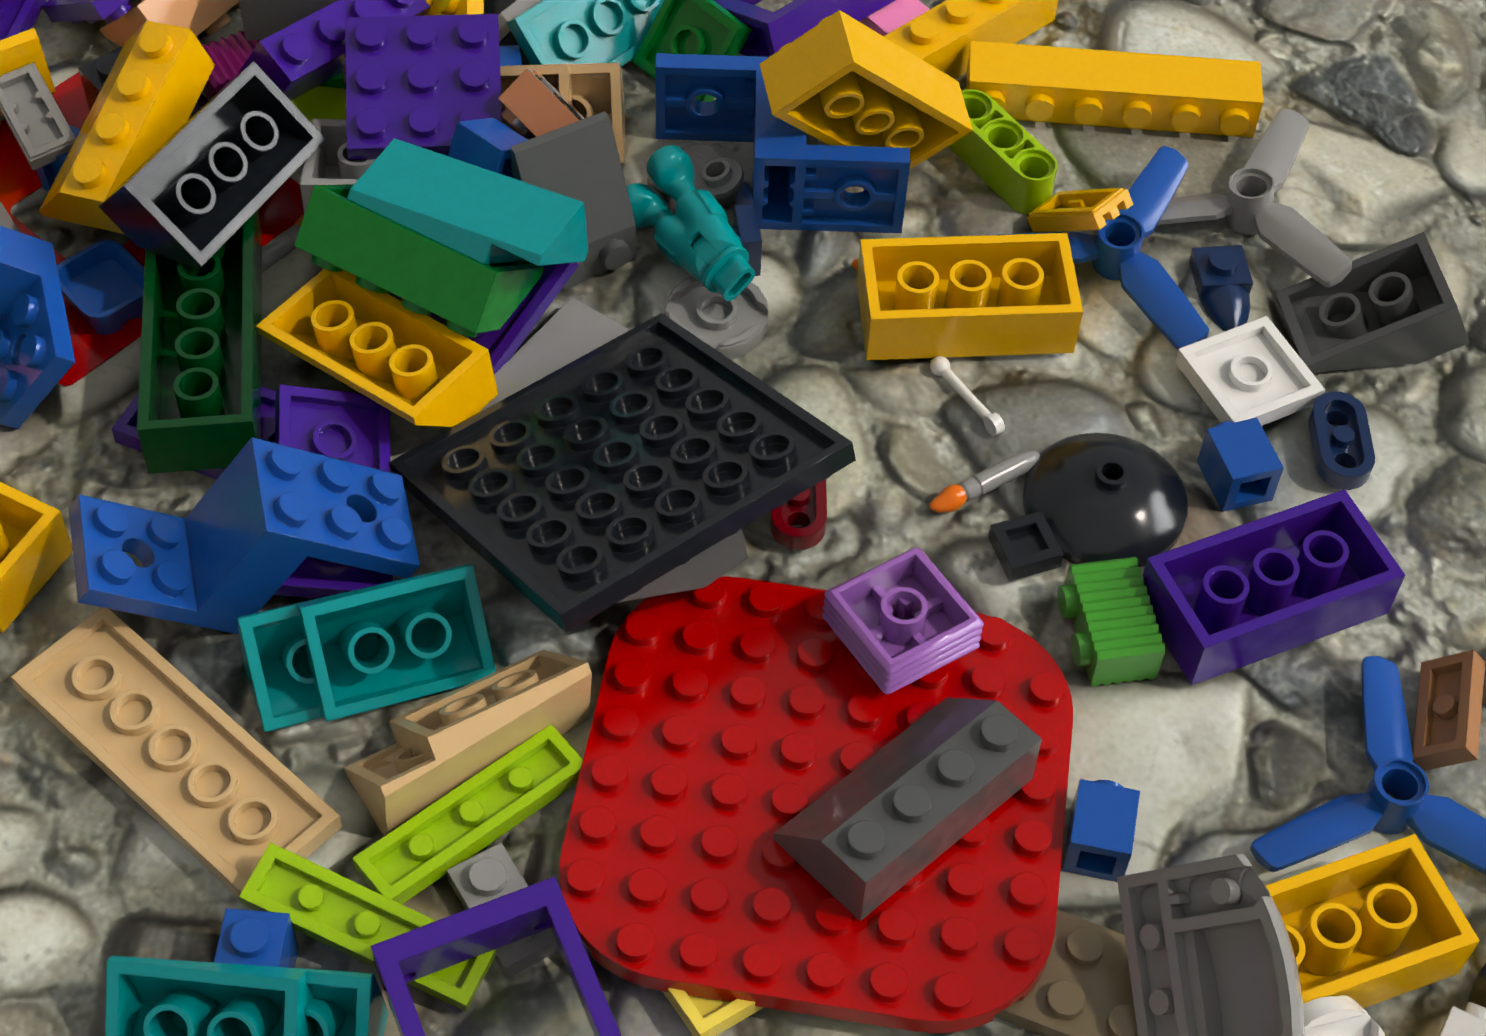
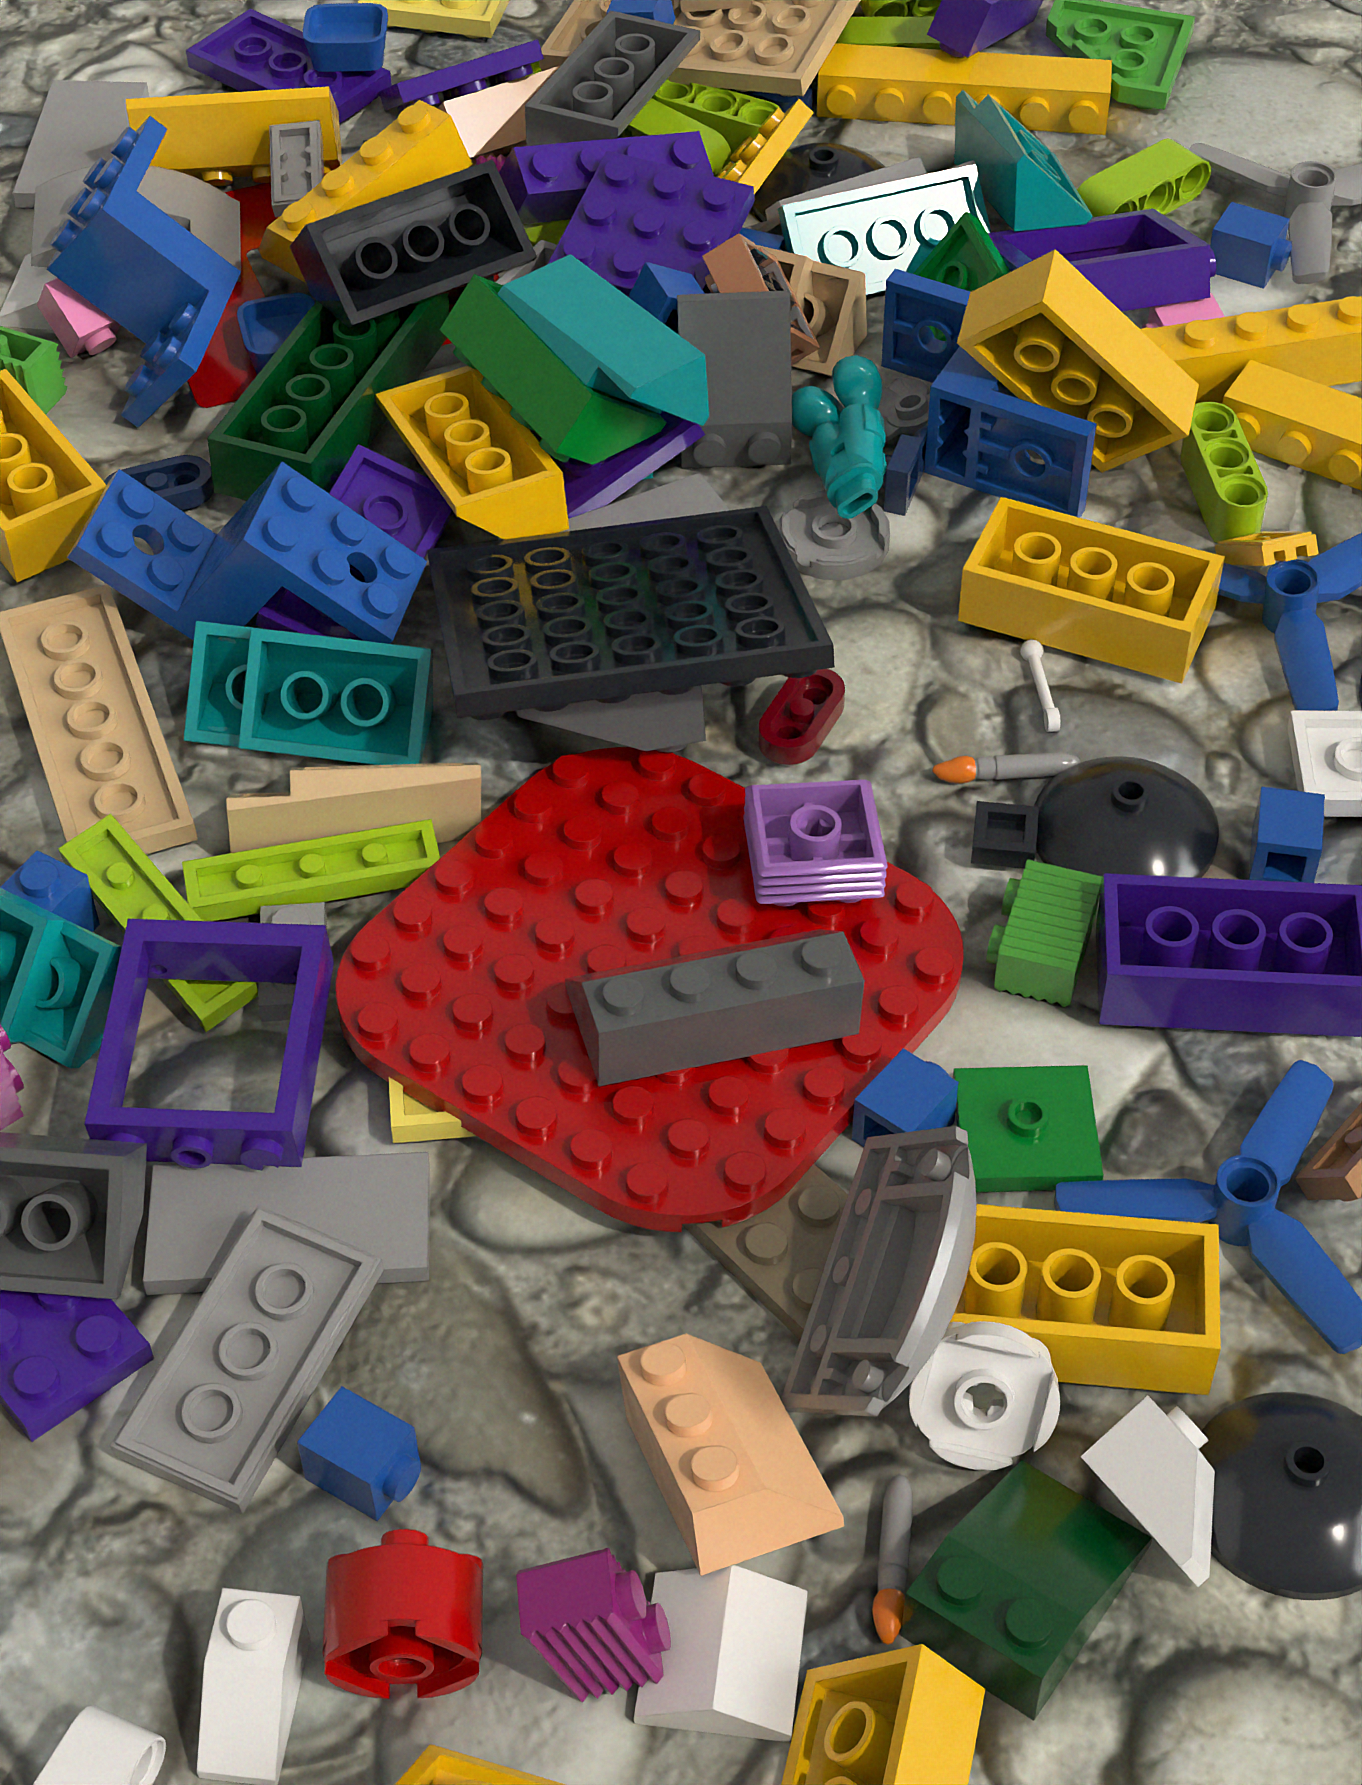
camera: 30 degrees right, 5 degrees down
none -> dark blue plate [104,455,214,510]
none -> green plate [953,1065,1104,1192]

